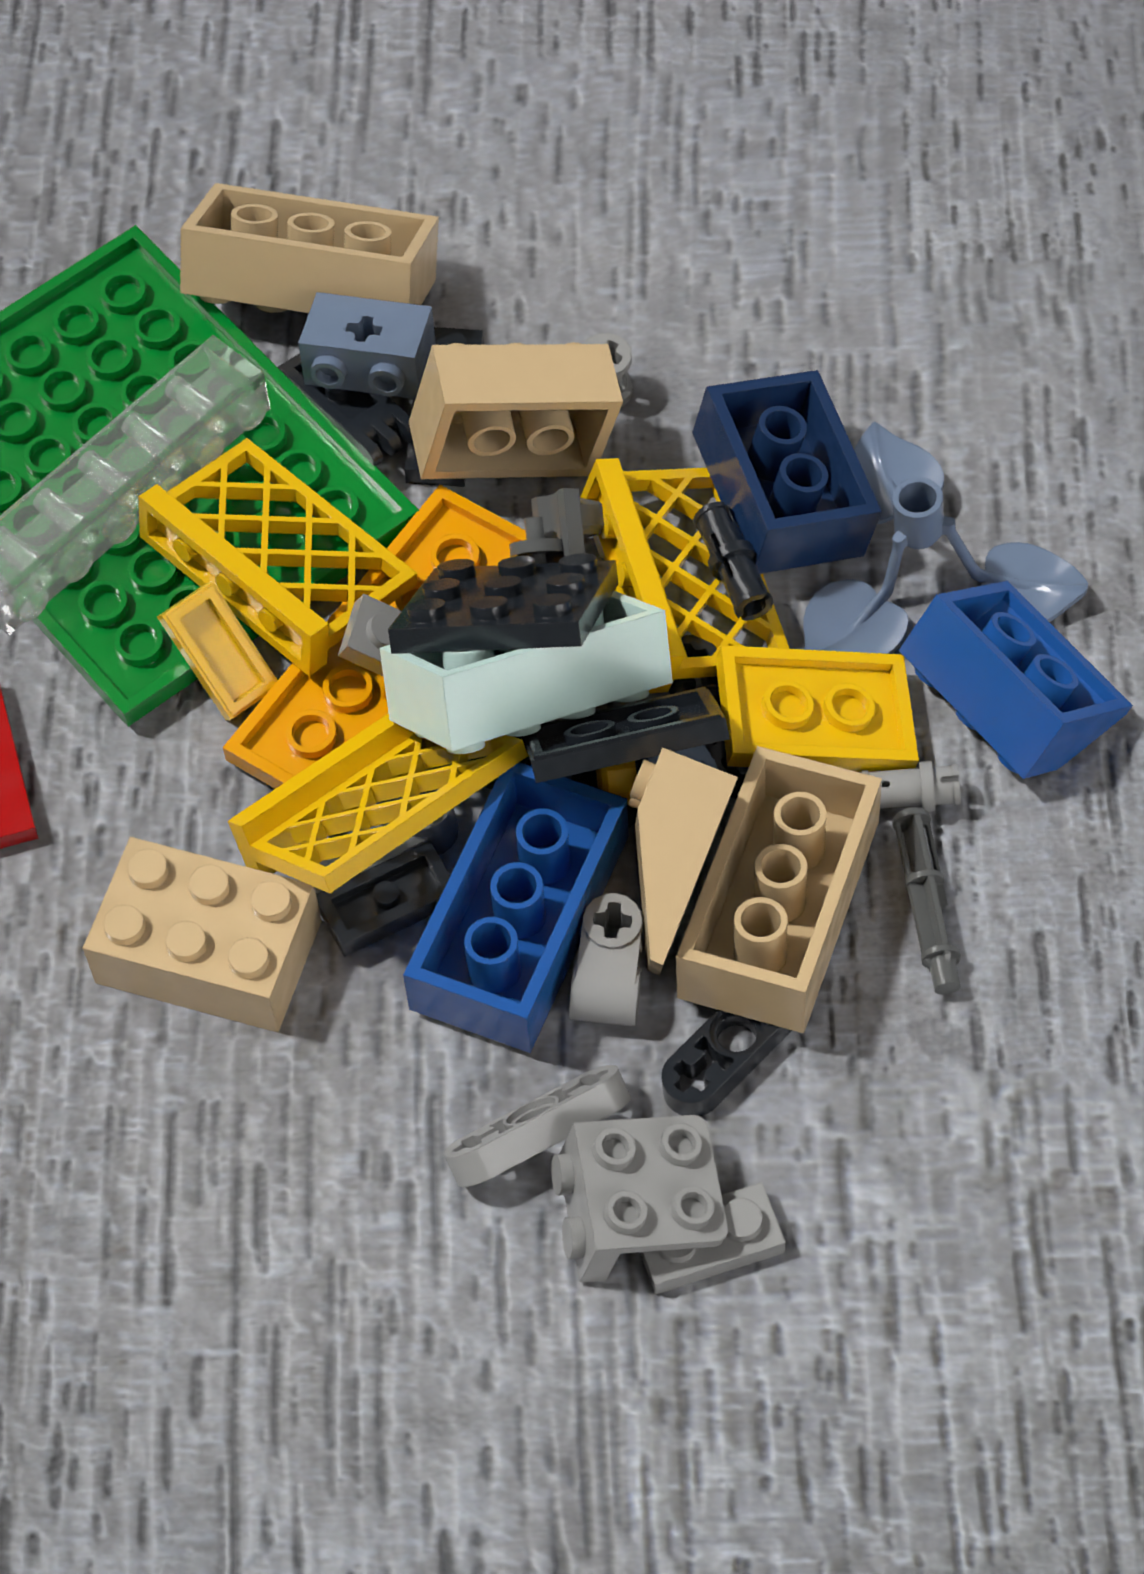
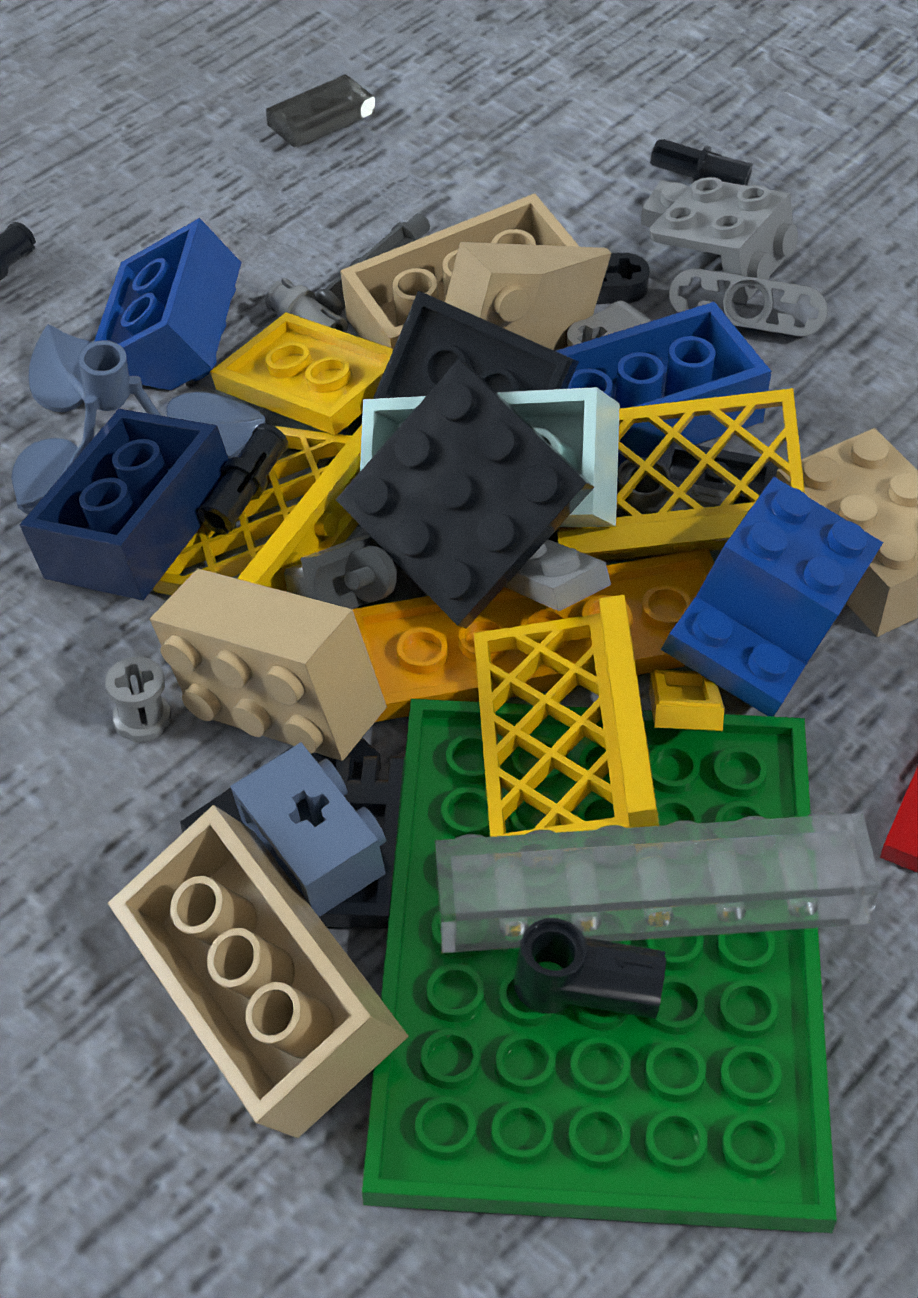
camera: 140 degrees left, 10 degrees down
none -> black piece [514,918,667,1019]
none -> black axle [650,139,753,186]
none -> blue bracket [661,477,884,716]

